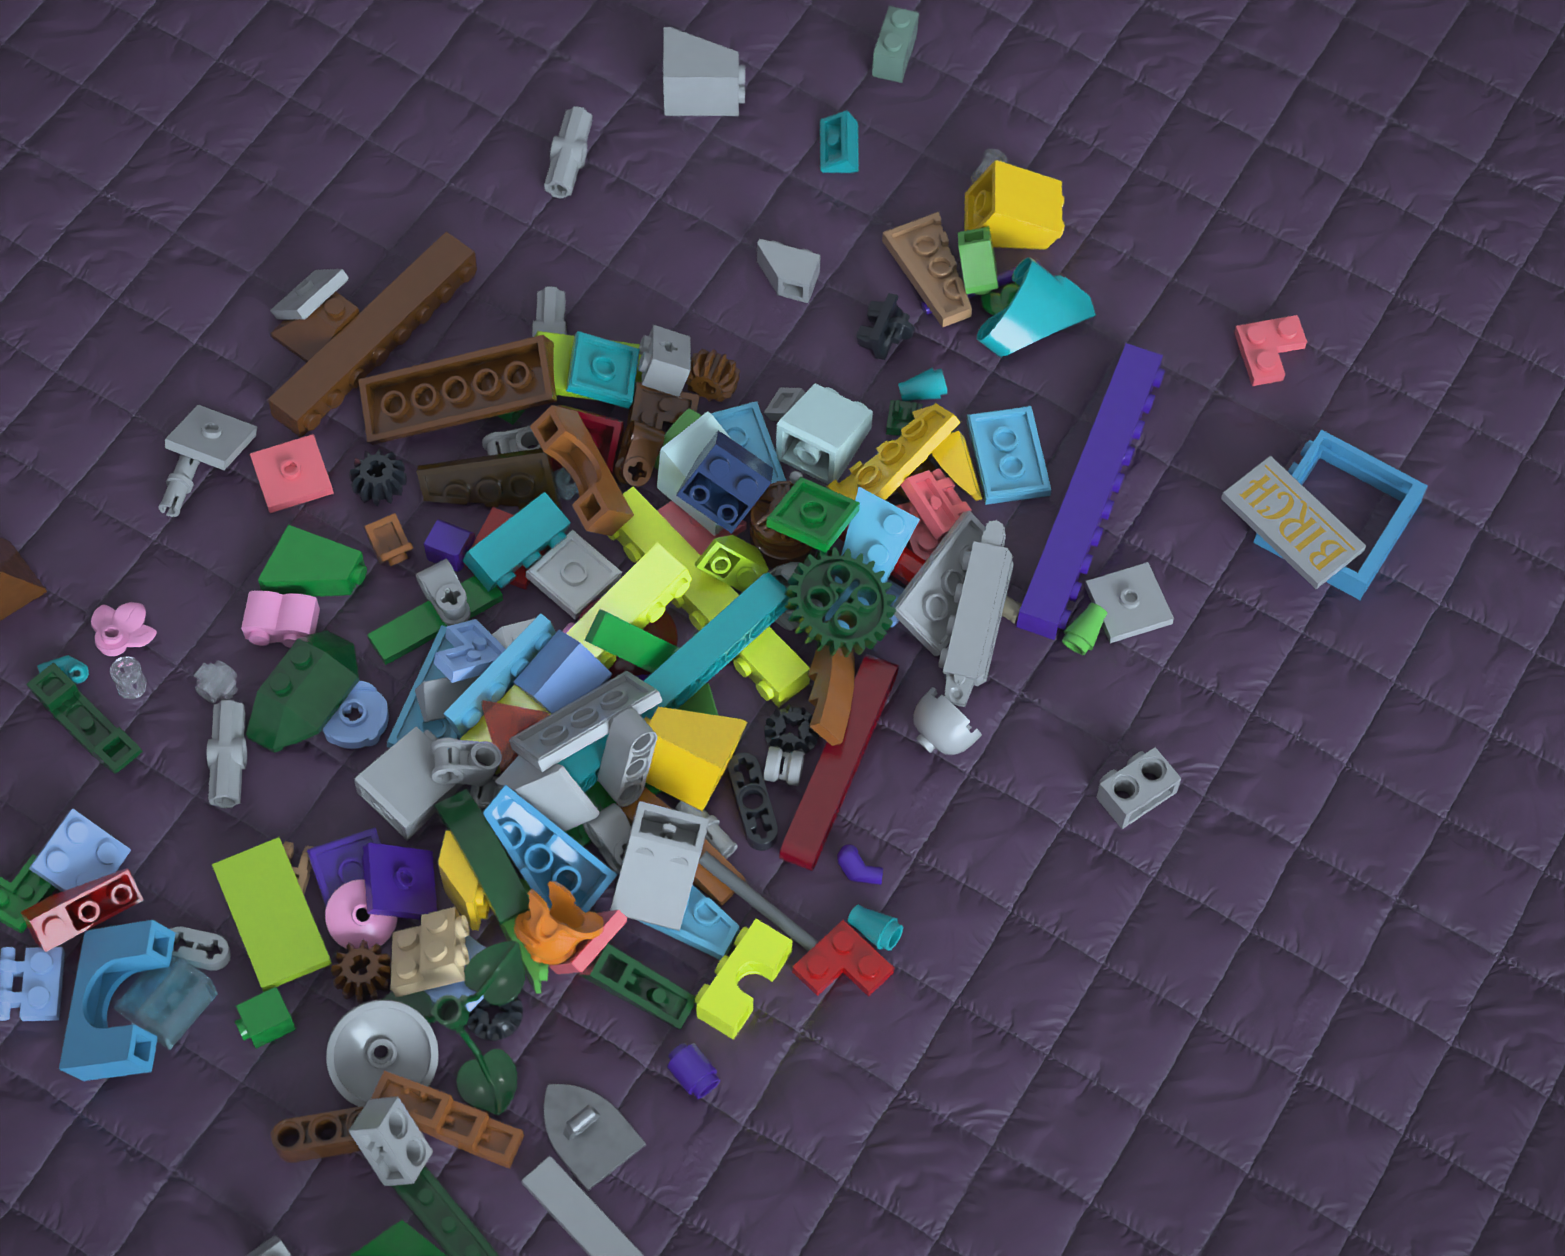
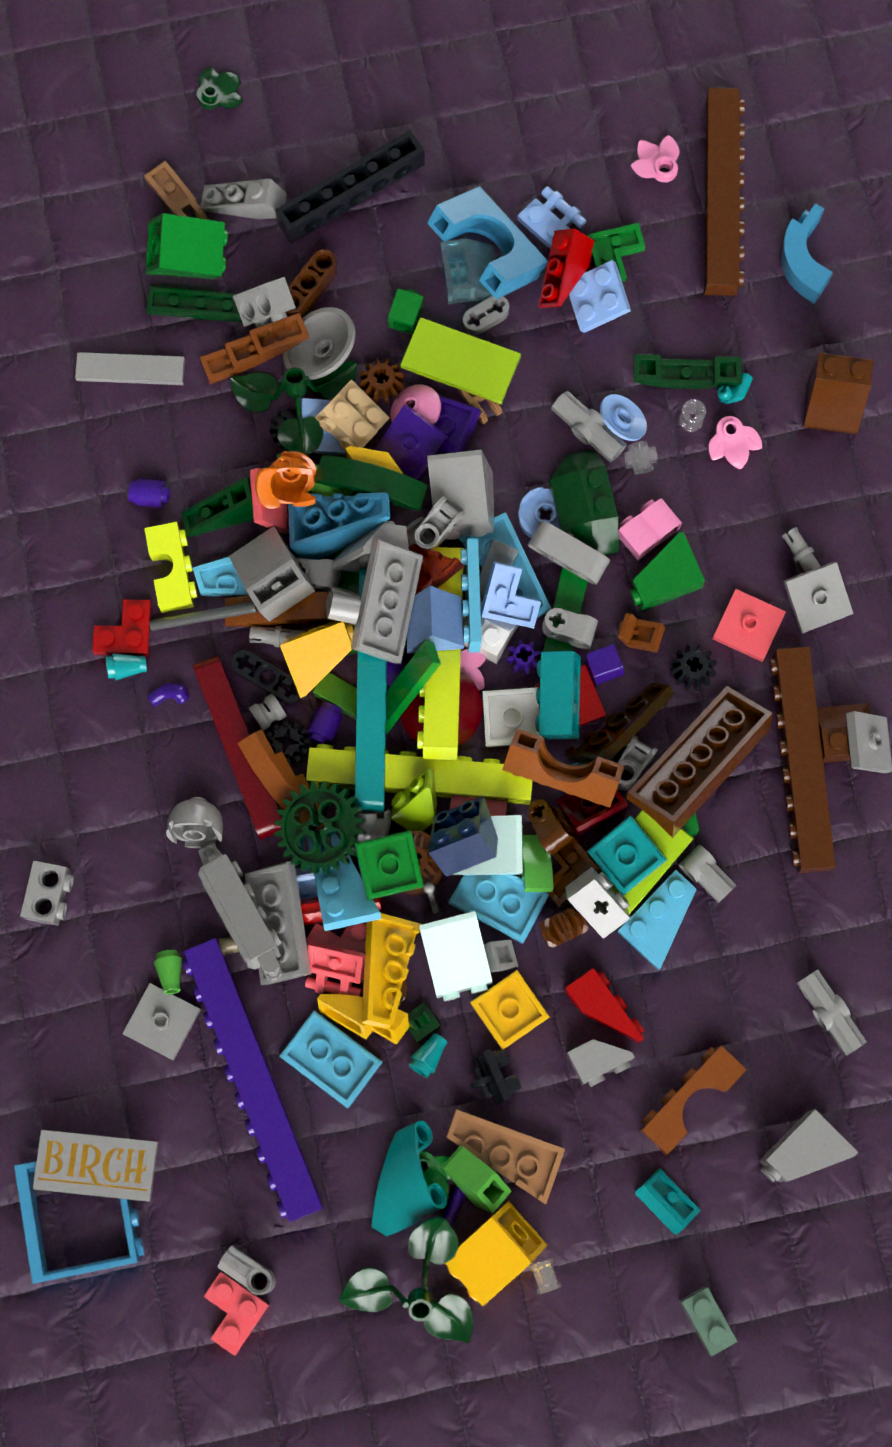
camera: 140 degrees right, 15 degrees up
flat silver shield [544,1084,646,1191] -> none
none -> light grey piece [217,1245,276,1295]
none -> black brick [275,130,425,244]
none -> dark purple brick [307,702,343,744]
none -> dark green plant [339,1217,473,1343]
none -> yellow plate [470,970,550,1050]
none -> dark purple gear [507,640,541,676]
none -> light grey beam [527,521,610,585]
none -> red slope [564,968,644,1043]
none -> light blue dish [600,394,647,441]
none -> medium azure wing [618,870,697,971]
none -> dark orange arch [640,1046,747,1155]

